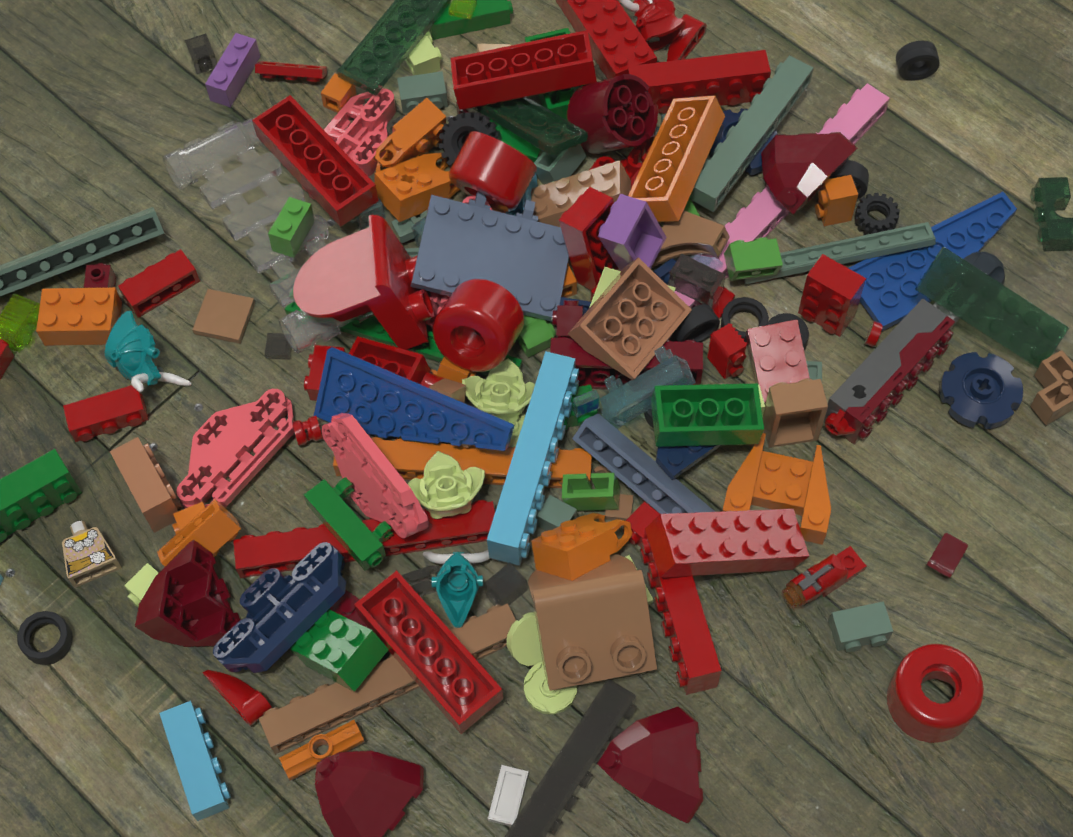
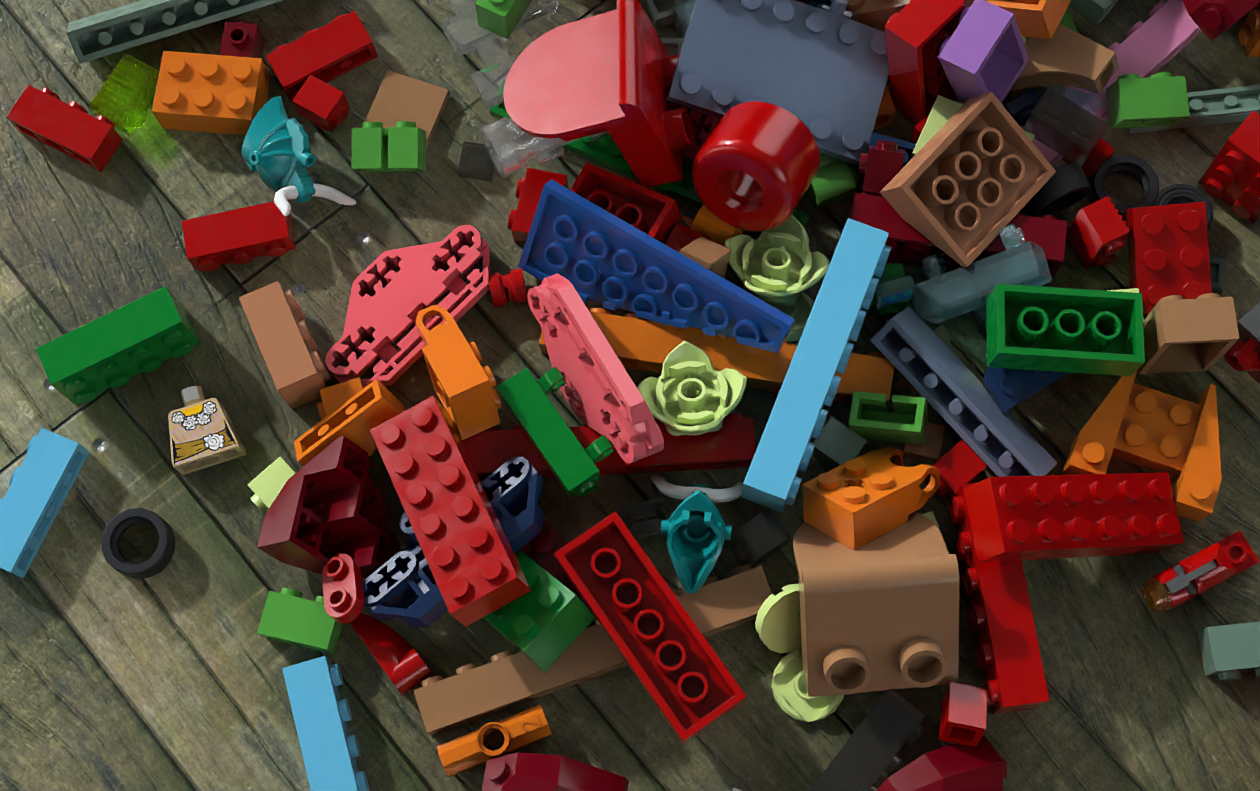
camera: 10 degrees right, 10 degrees up
none -> bright green brick [257,588,343,655]
none -> red brick [292,74,350,133]
none -> red plate [322,554,364,624]
none -> bright green piece [351,121,426,172]
none -> red brick [370,396,531,627]
none -> orange brick [416,305,502,440]
none -> brick [939,682,988,747]

